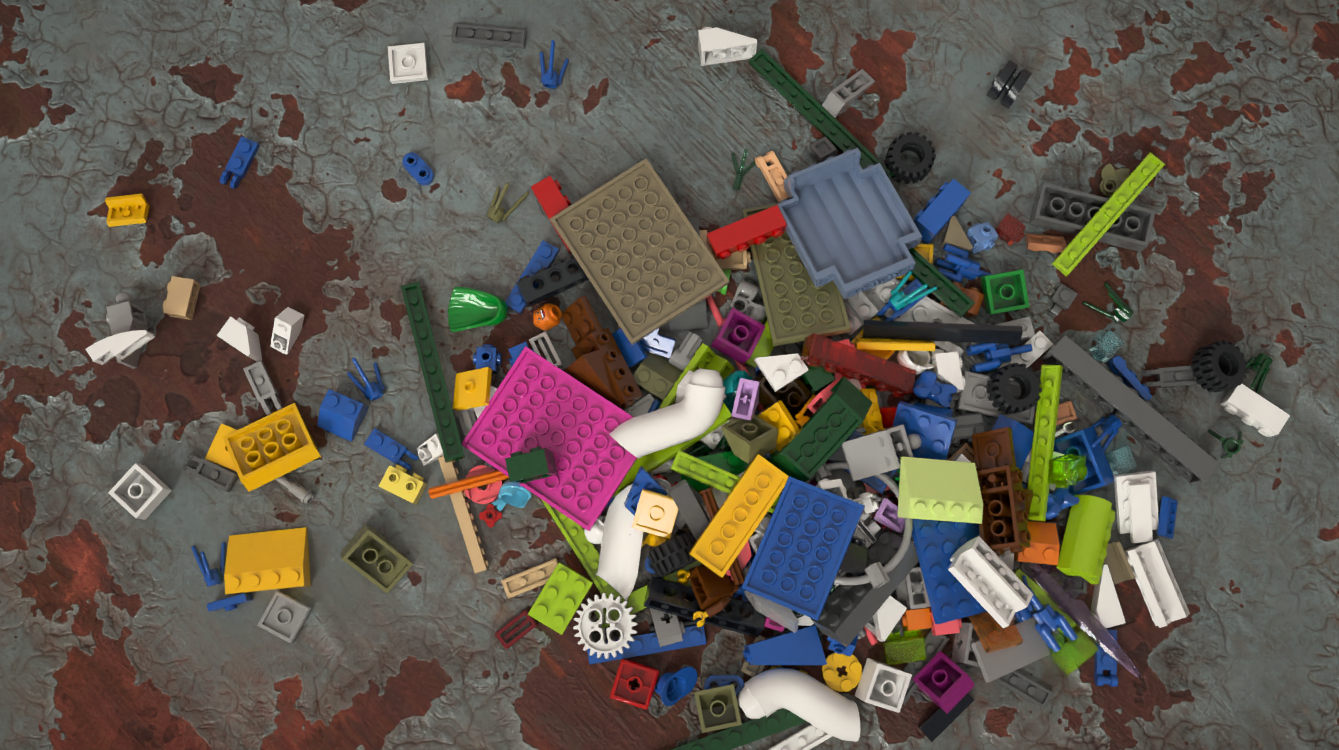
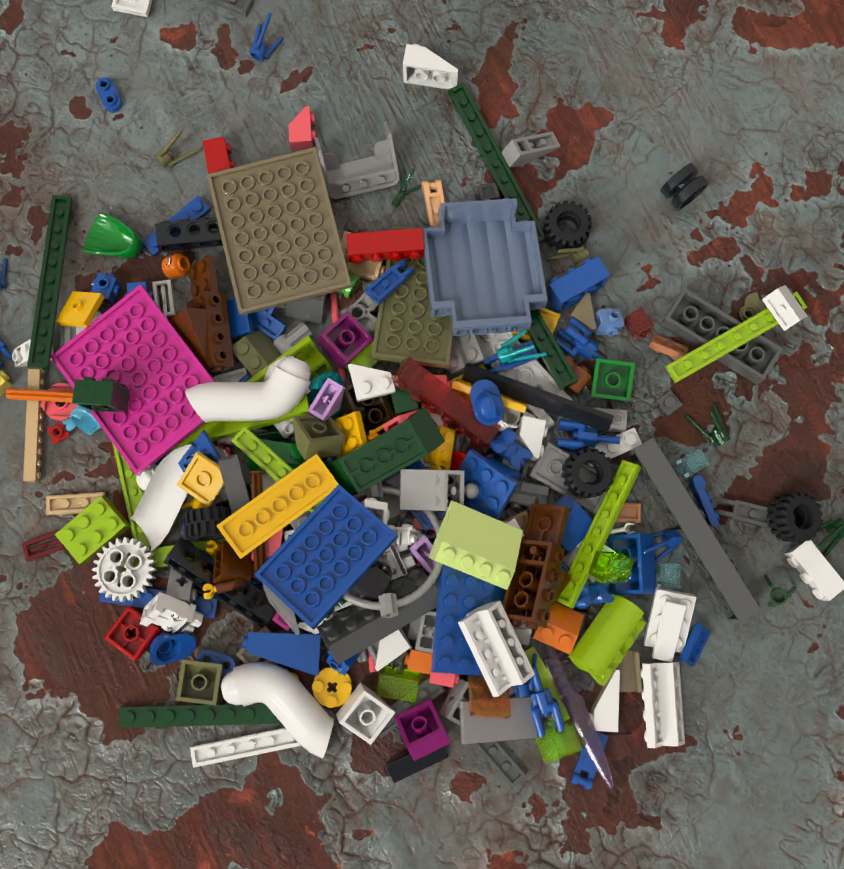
camera: 15 degrees right, 0 degrees up
none -> white hips [140,592,203,635]
none -> coral slope [288,106,316,150]
none -> light grey windscreen [314,121,400,199]
none -> blue hinge [365,260,415,305]
none -> blue piece [470,380,504,426]
none -> olive plant [545,246,590,278]
none -> white panel [762,285,808,331]

